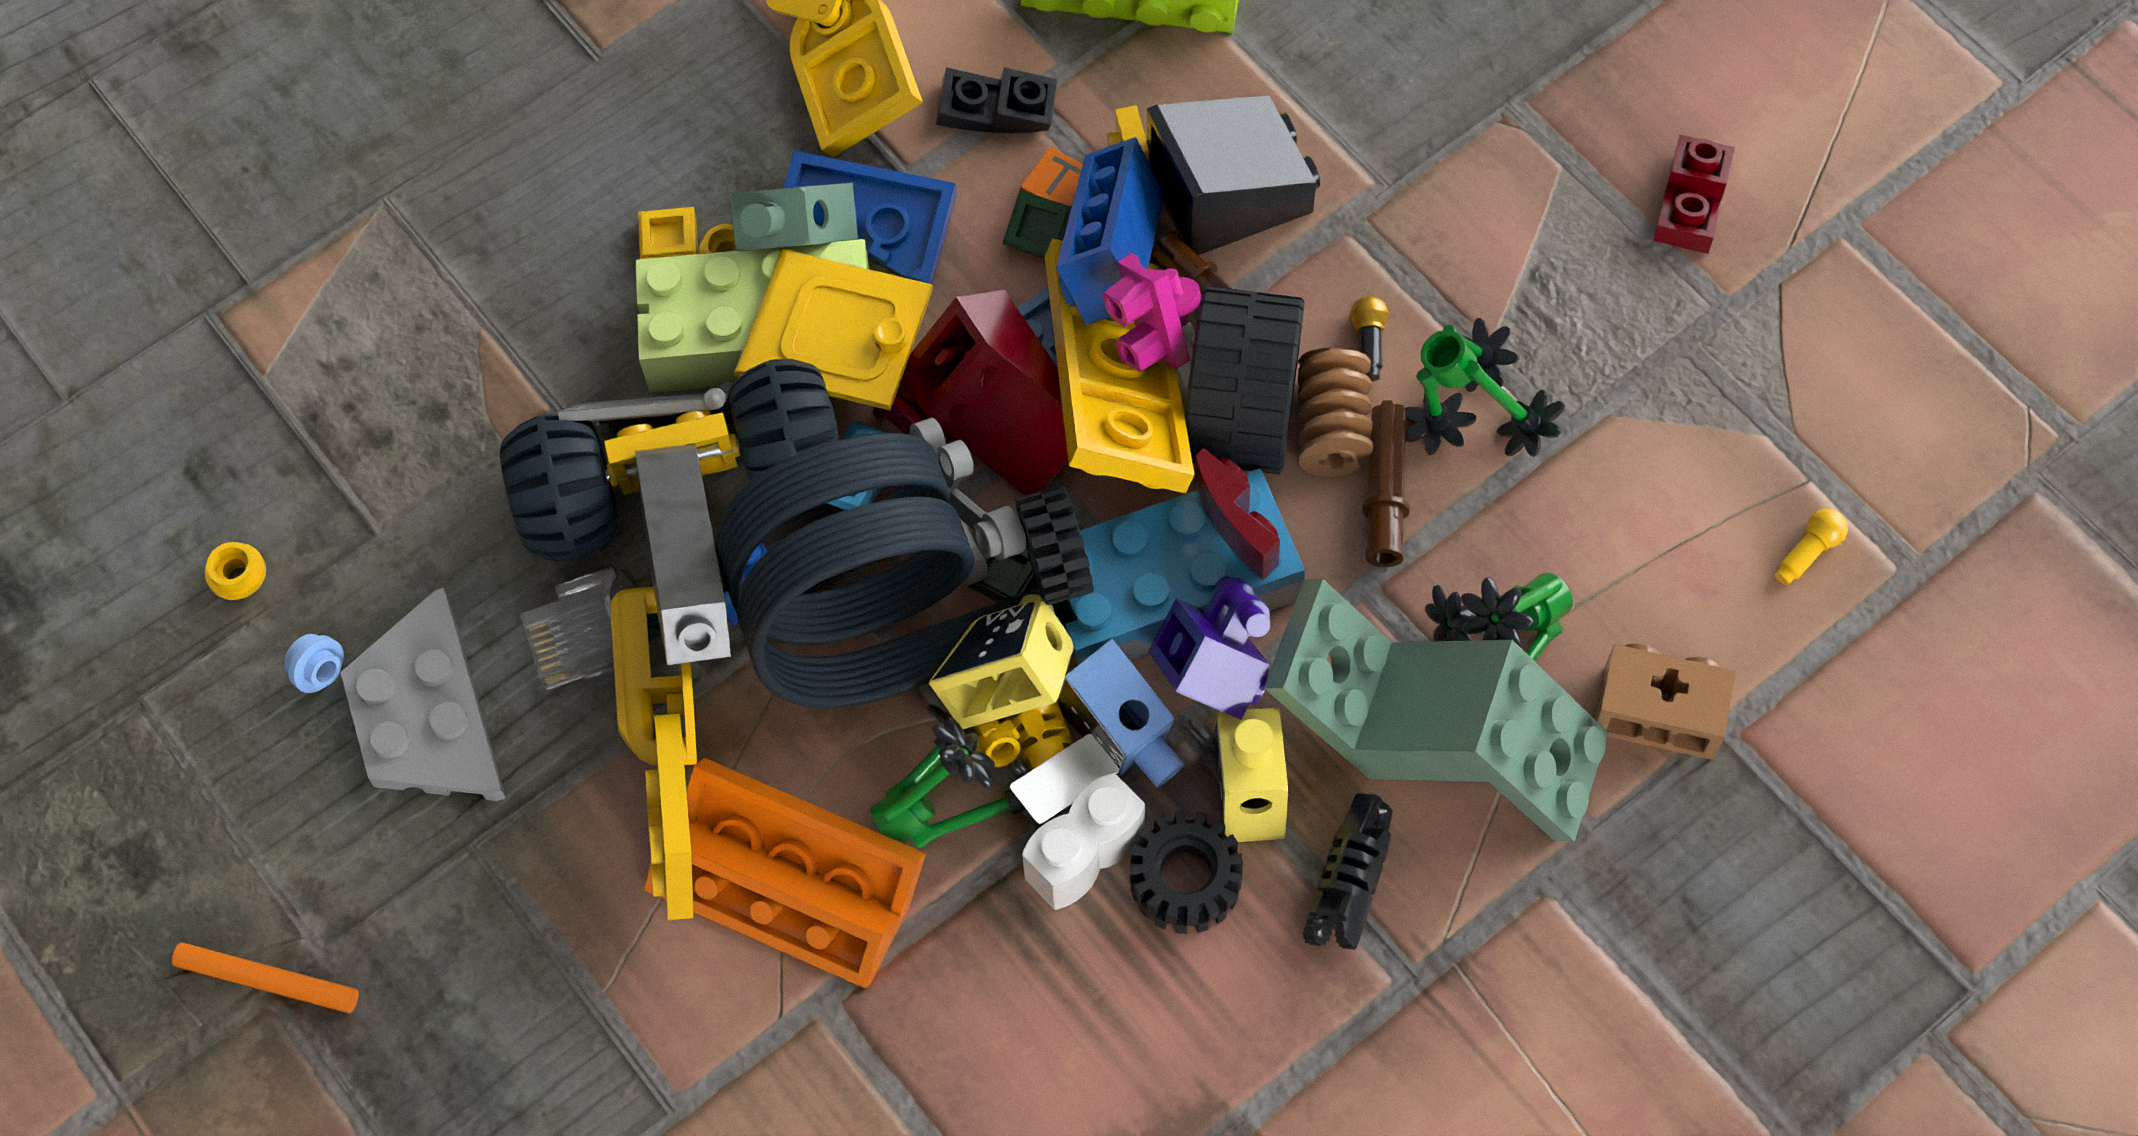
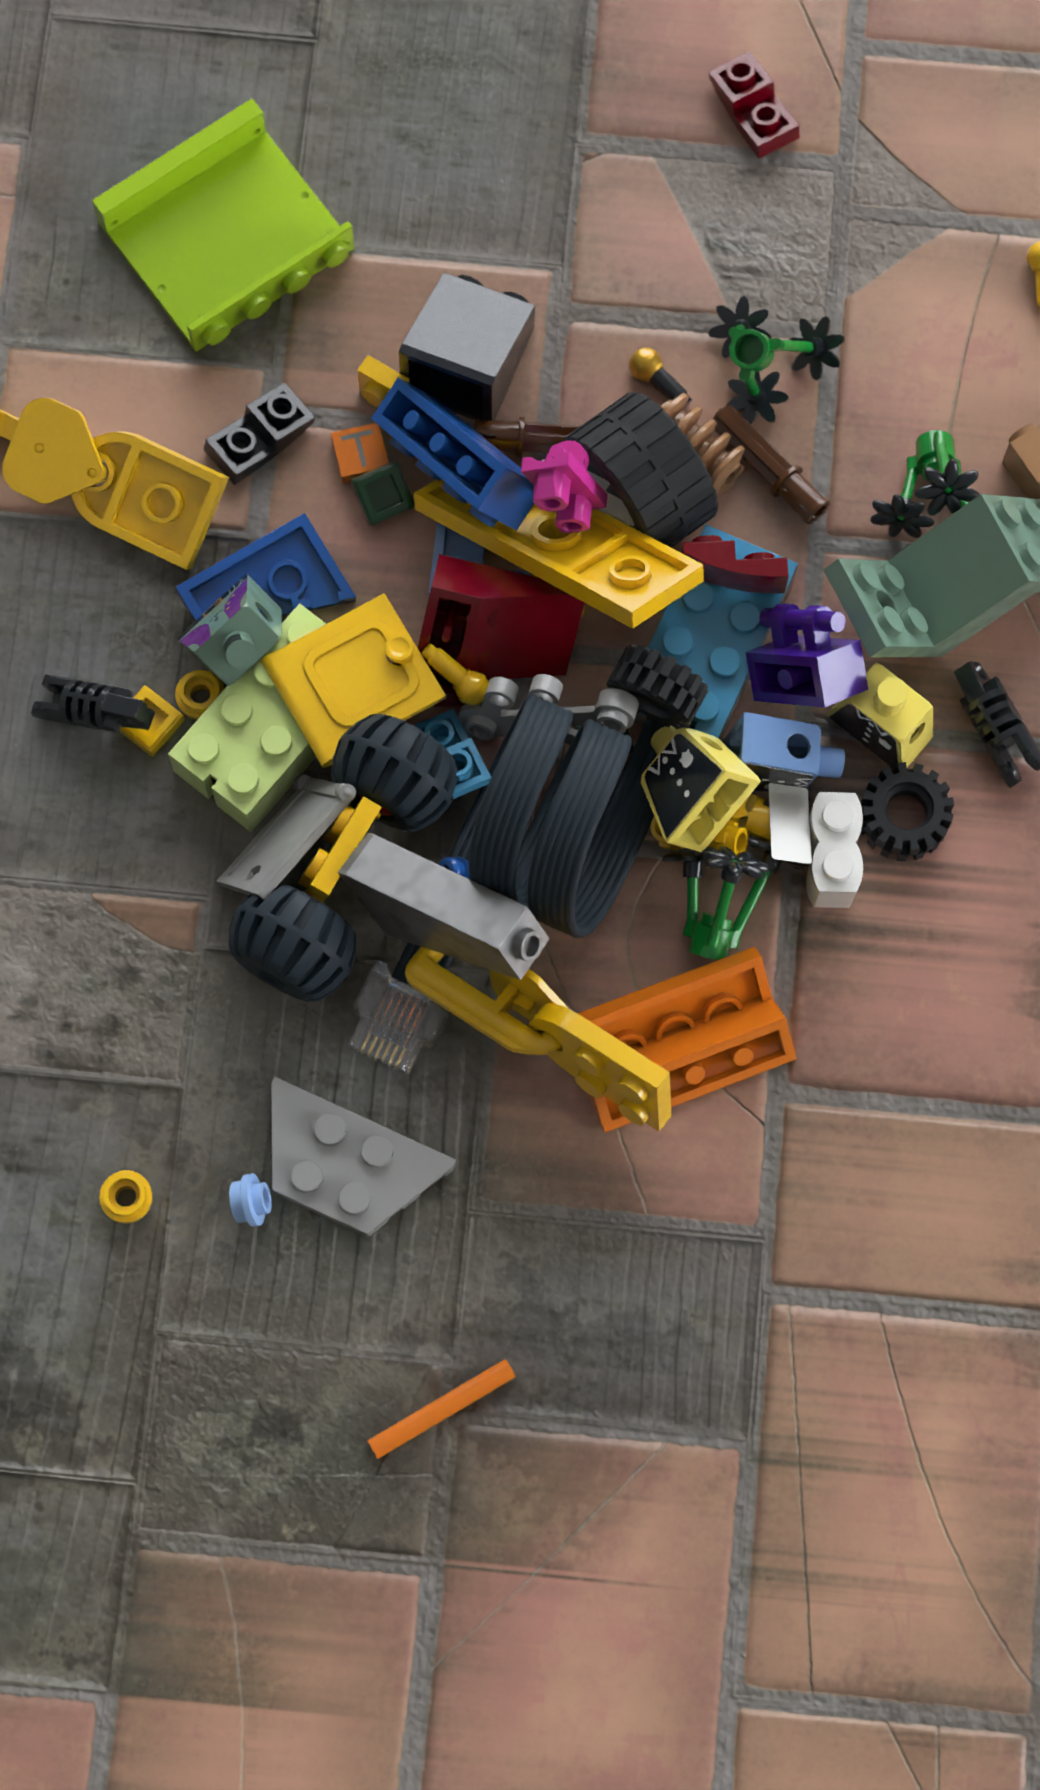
camera: 50 degrees left, 10 degrees up
none -> black hinge [31,674,155,733]
none -> yellow piece [421,643,489,706]

